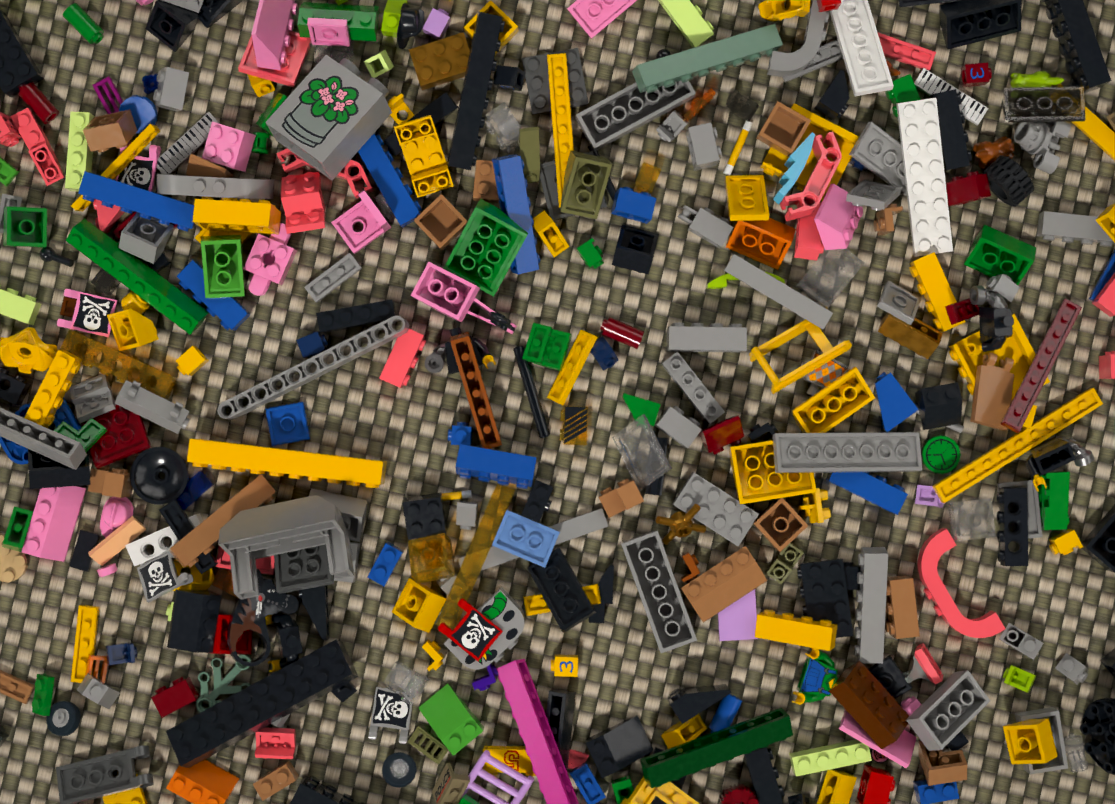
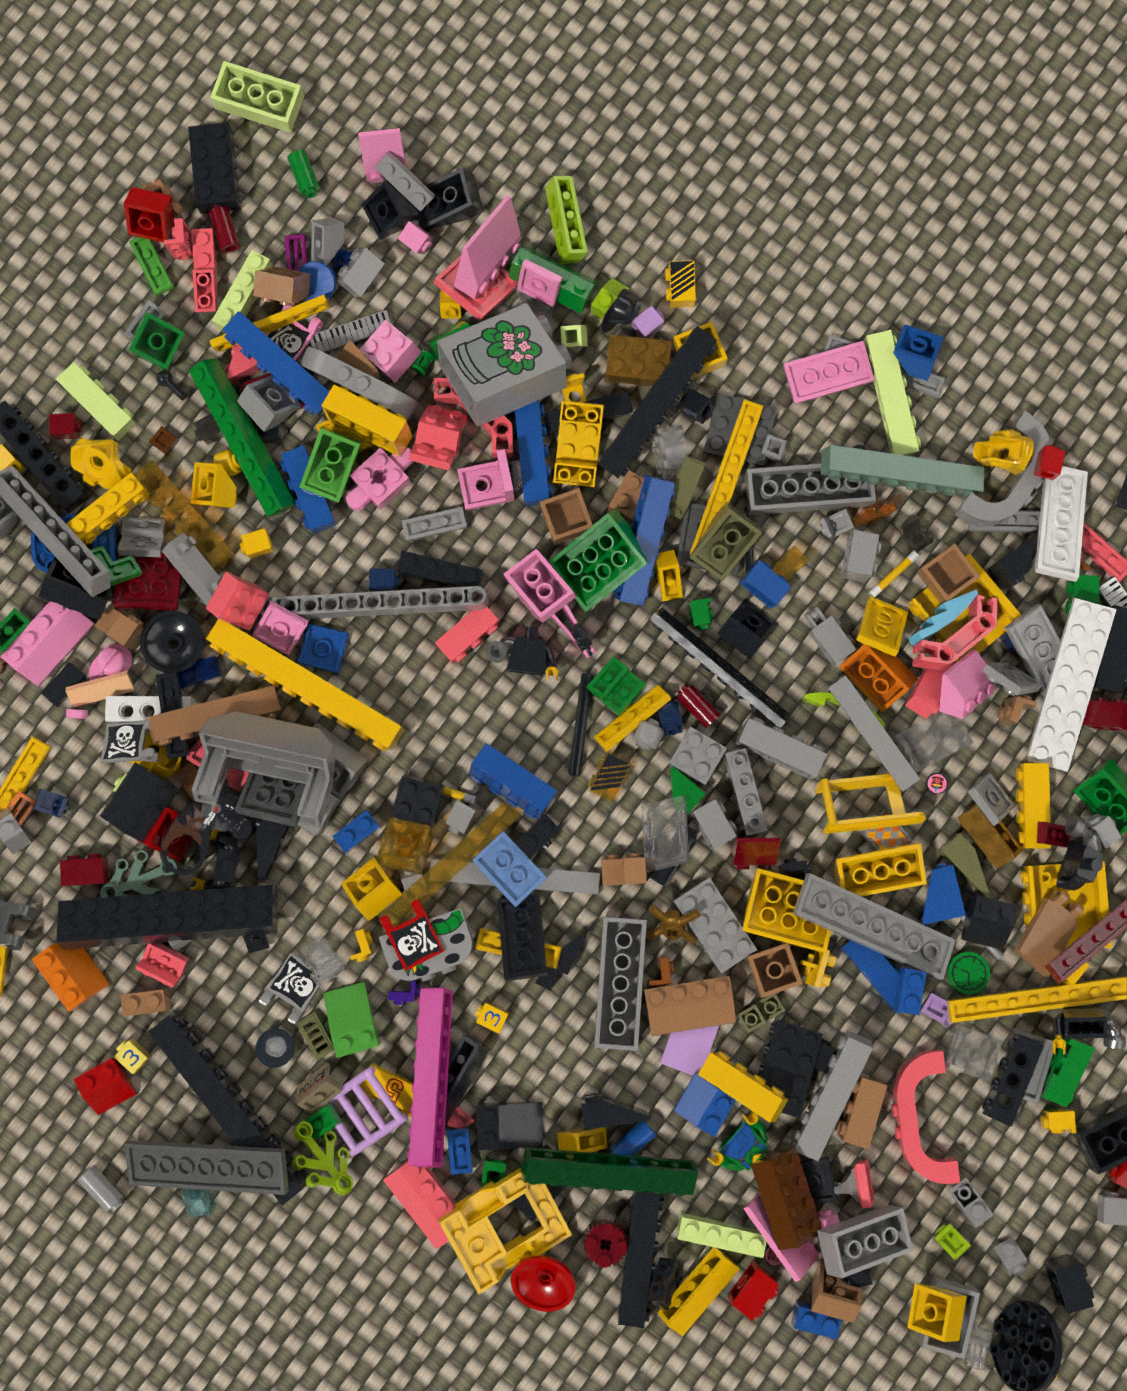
camera: 20 degrees right, 5 degrees down
flag [57,289,117,337] -> none
blue brick [448,422,473,446] -> none
dark orange brick [450,331,502,449] -> none
none -> coral brick [206,572,270,631]
none -> bright pink tile [252,601,309,655]
none -> light grey slope [311,217,345,265]
none -> bright pink brick [398,221,434,255]
none -> light grey head [633,718,664,751]
none -> black plate [650,607,790,728]
none -> light grey brick [667,727,727,786]
none -> blue slope [674,1073,736,1137]
none -> light grey slope [761,434,787,463]
none -> blue brick [893,967,927,1016]
none -> tile [925,773,948,795]
none -> olive slope [937,833,990,897]

